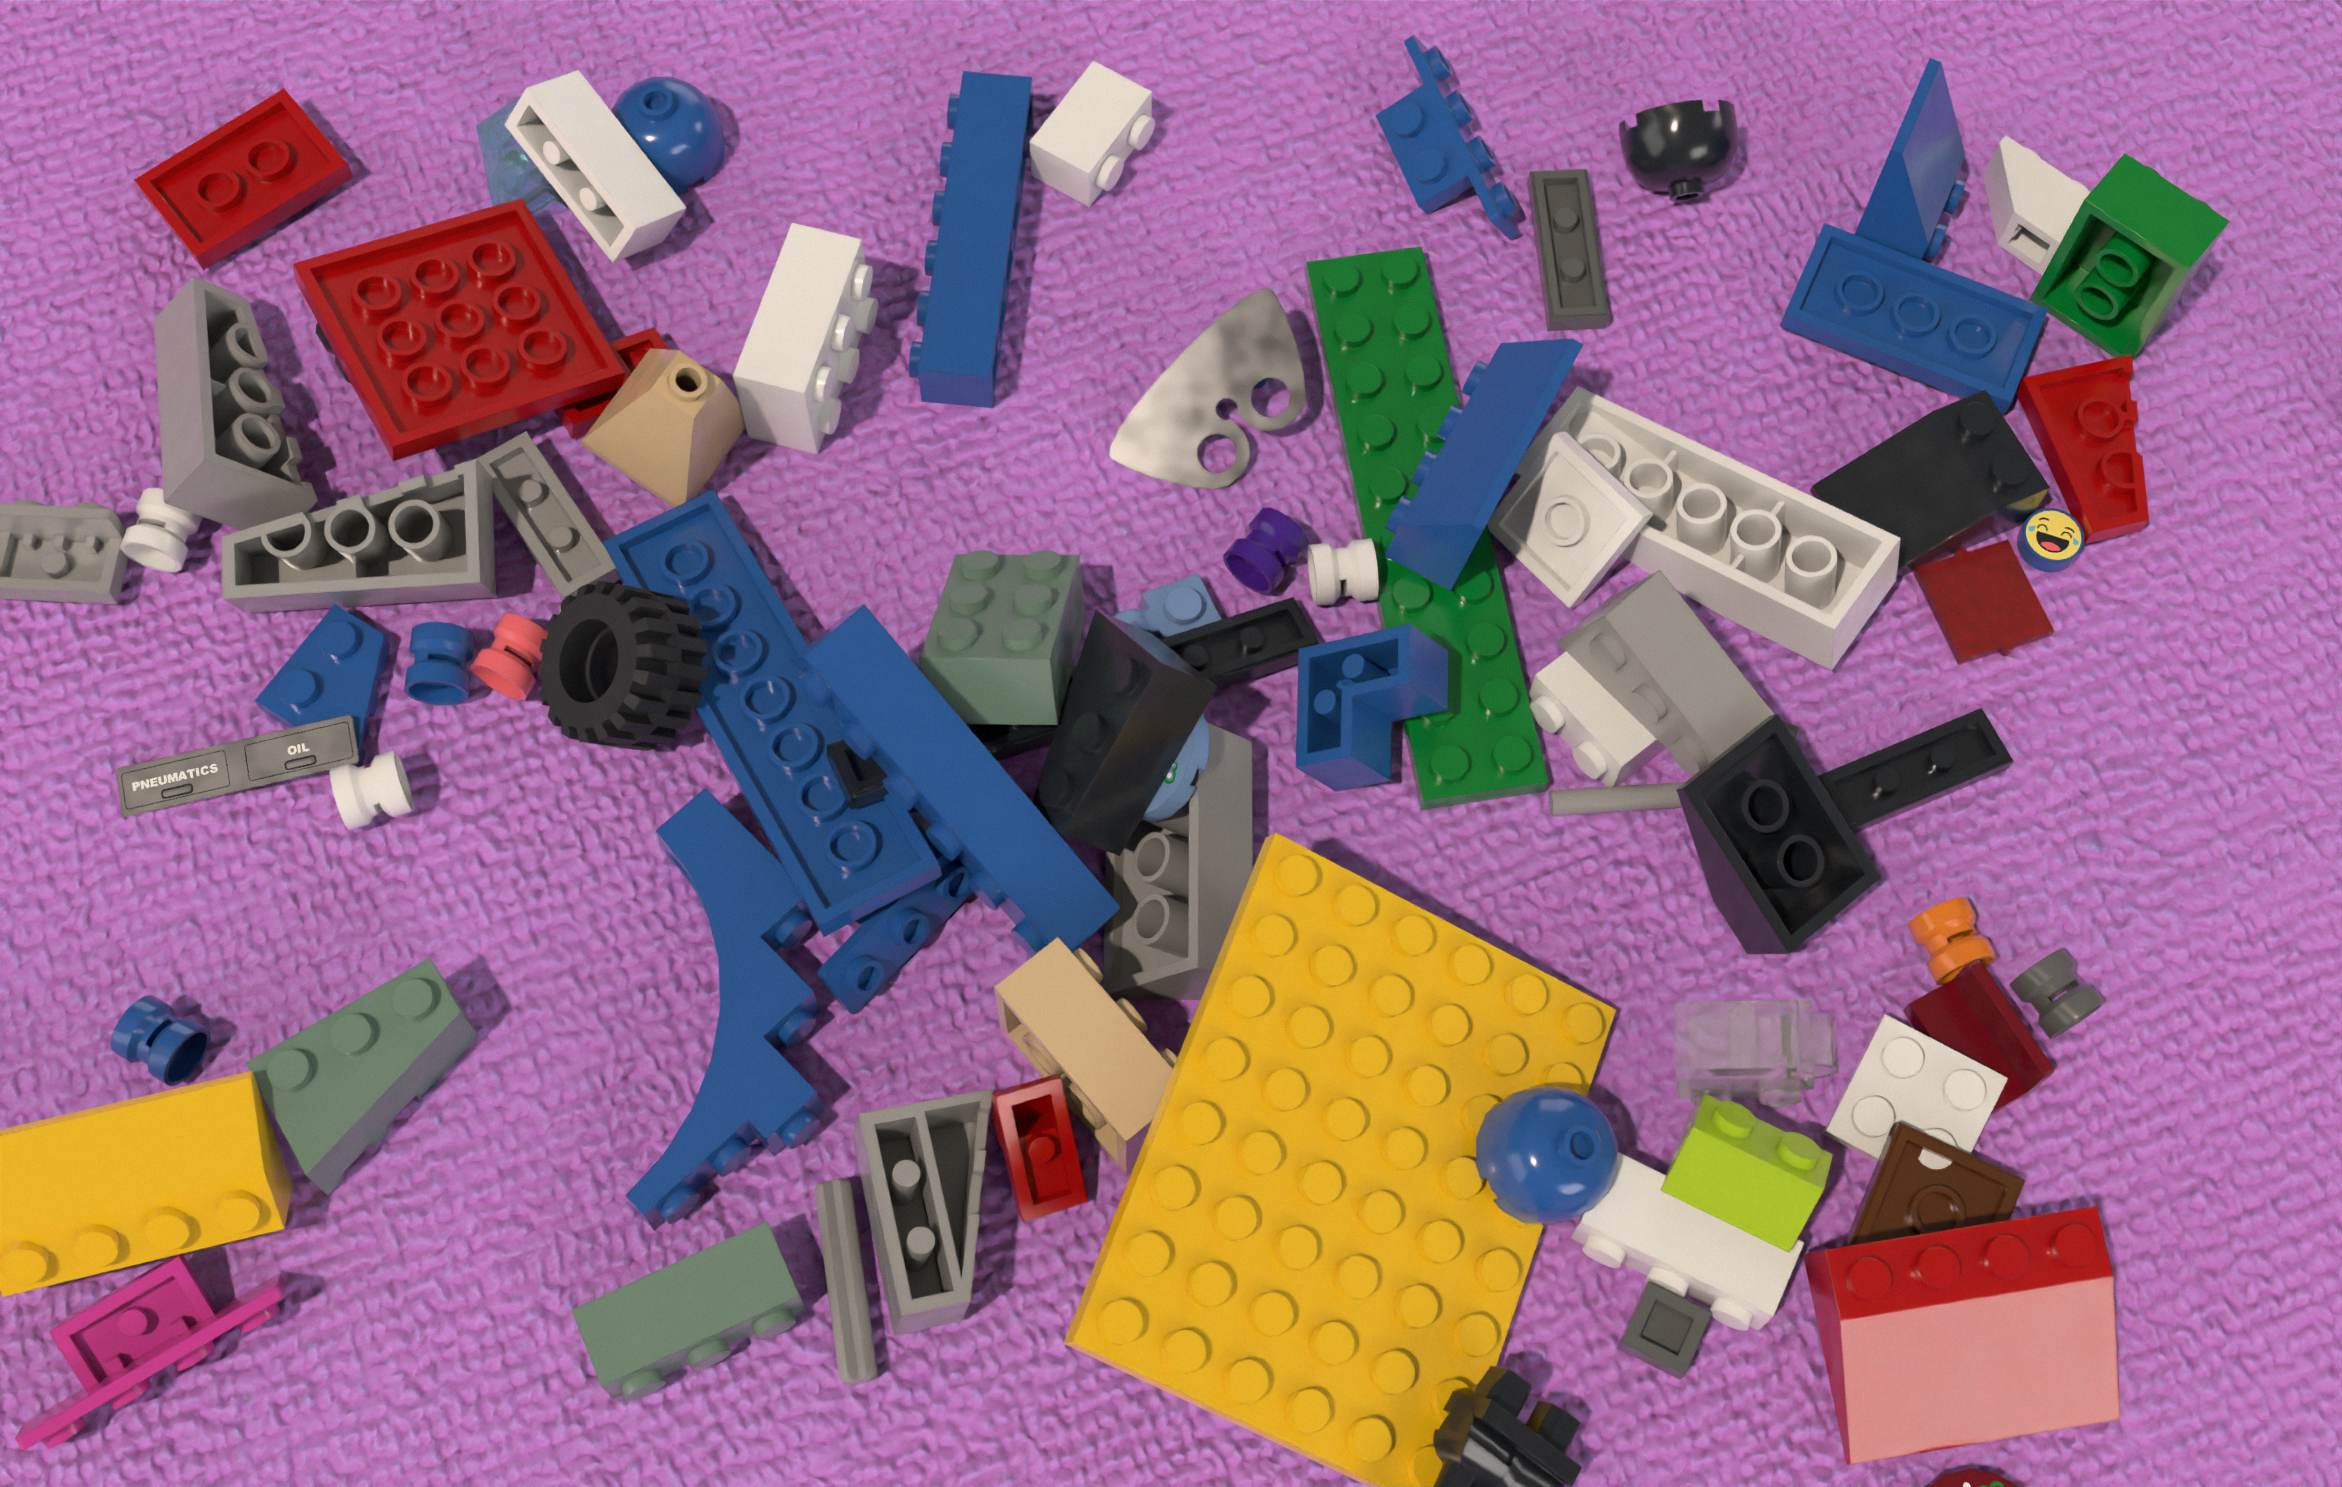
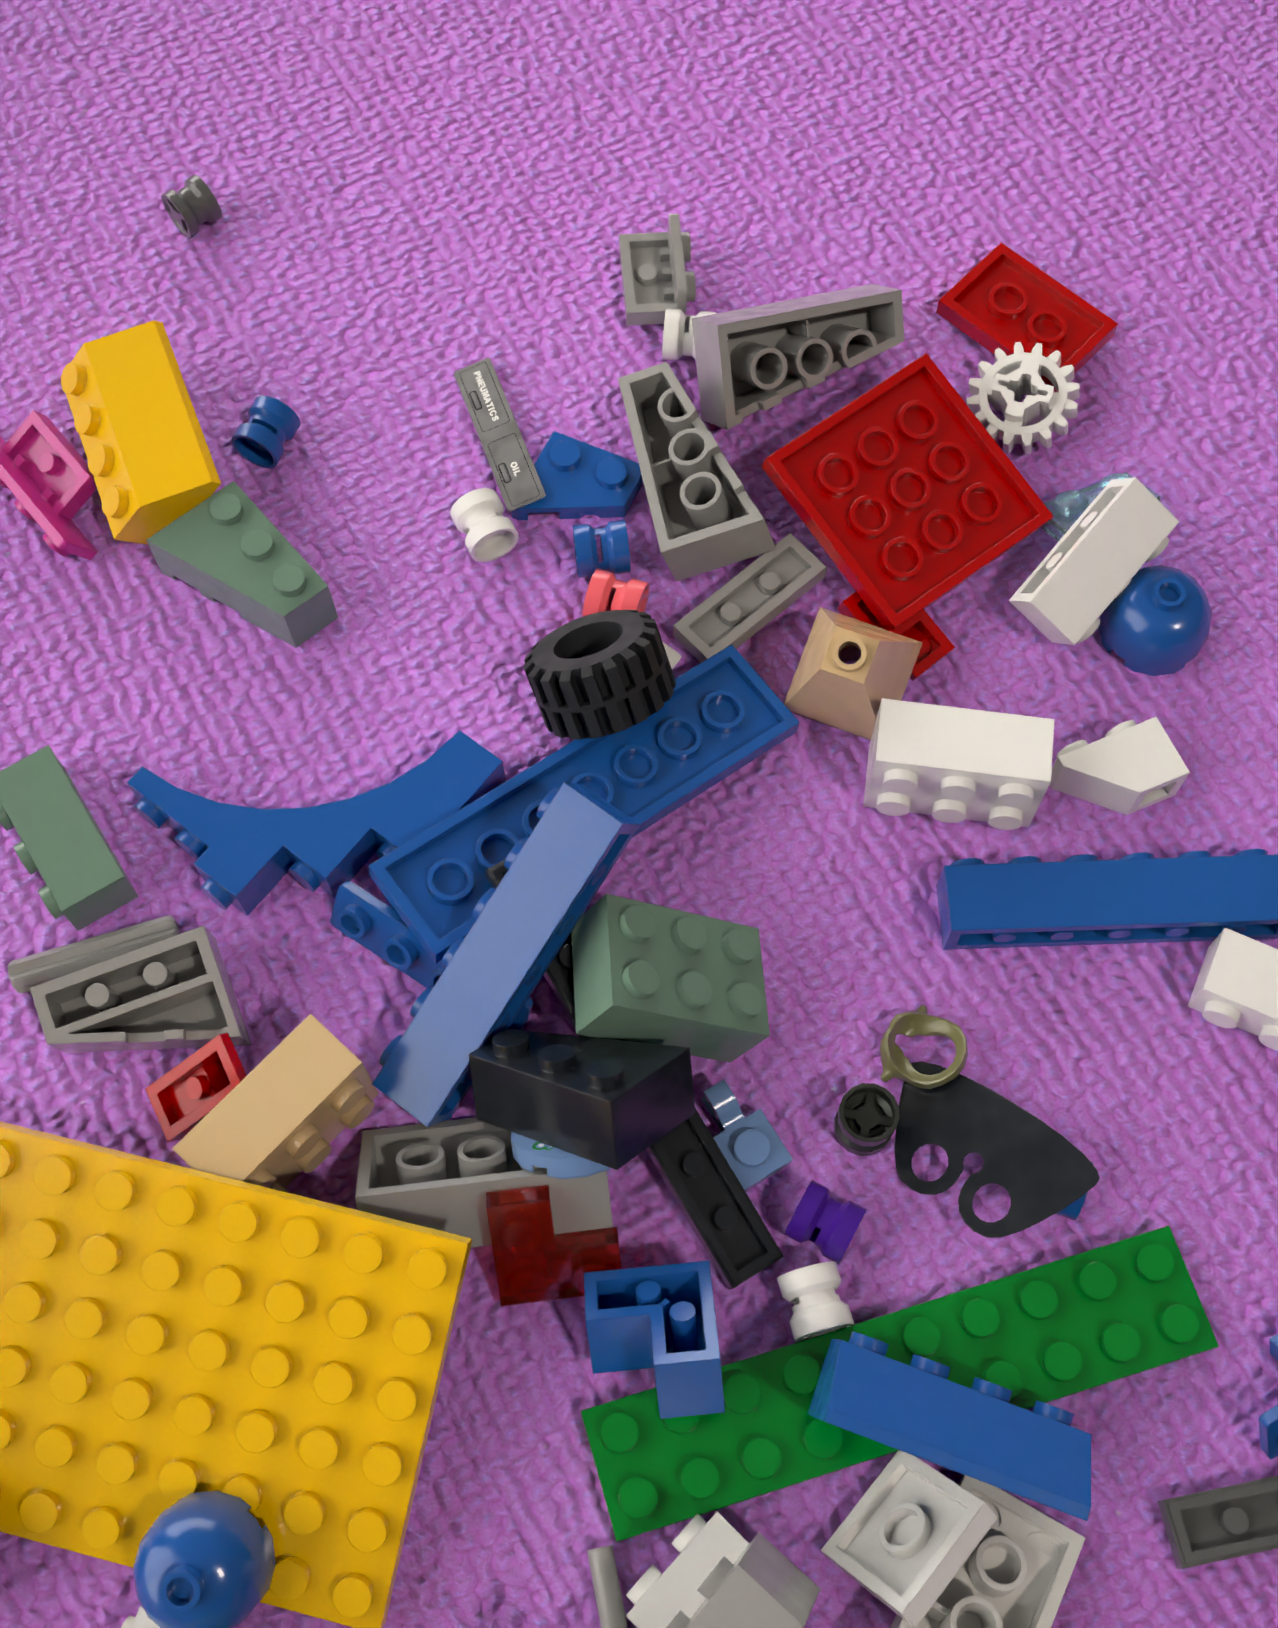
camera: 85 degrees right, 0 degrees up
none -> clear red plate [486,1185,621,1306]
none -> pearl dark grey wheel [834,1083,900,1156]
none -> olive piece [880,1005,968,1089]
none -> white gear [967,342,1080,455]
none -> white slope [1050,717,1190,815]

